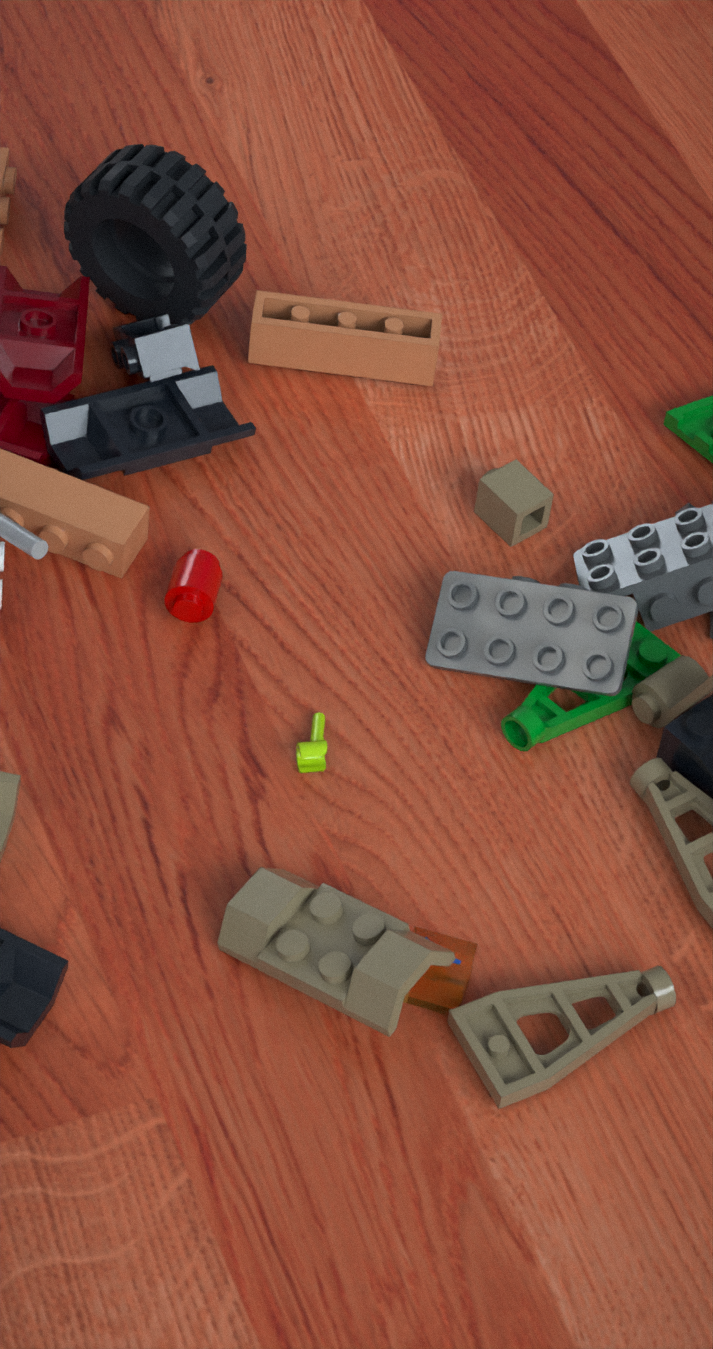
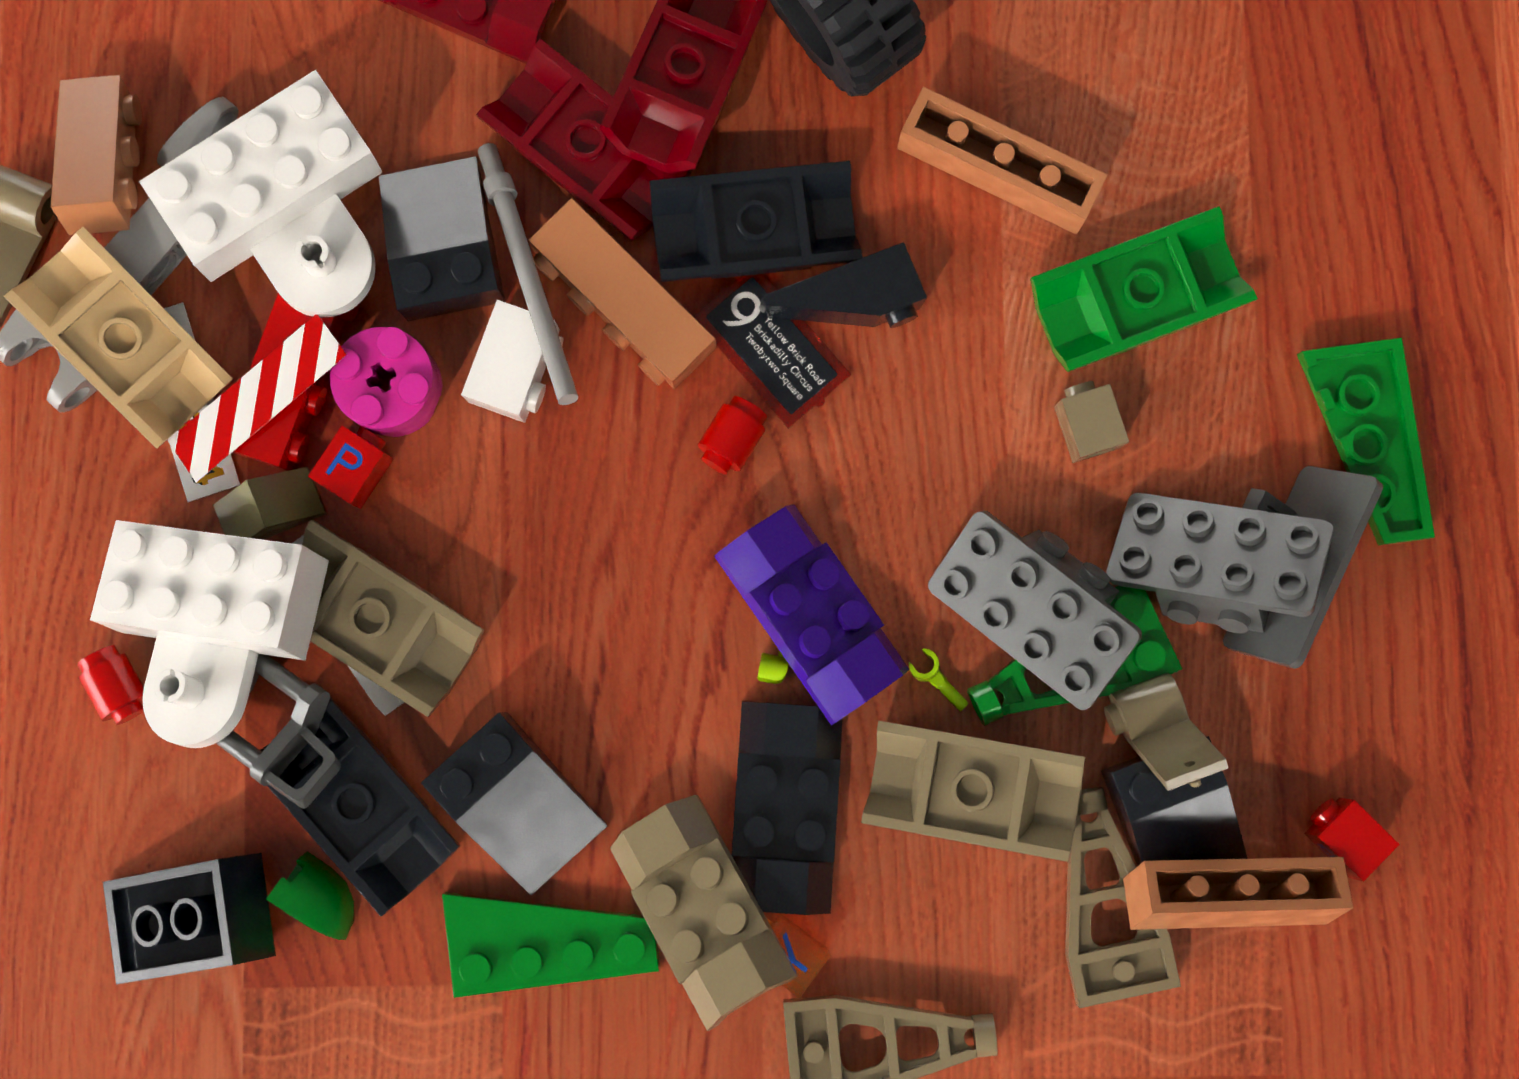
camera: 30 degrees right, 35 degrees up
window [110,313,200,382] -> none
none -> slope [421,712,608,895]
none -> green wing [442,892,660,998]
none -> piece [693,274,851,429]
none -> dark purple piece [714,504,910,725]
none -> black piece [732,701,843,915]
none -> black slope [759,242,927,328]
none -> dark tan piece [861,720,1085,862]
none -> lime hand [909,648,969,711]
none -> green piece [1030,206,1258,372]

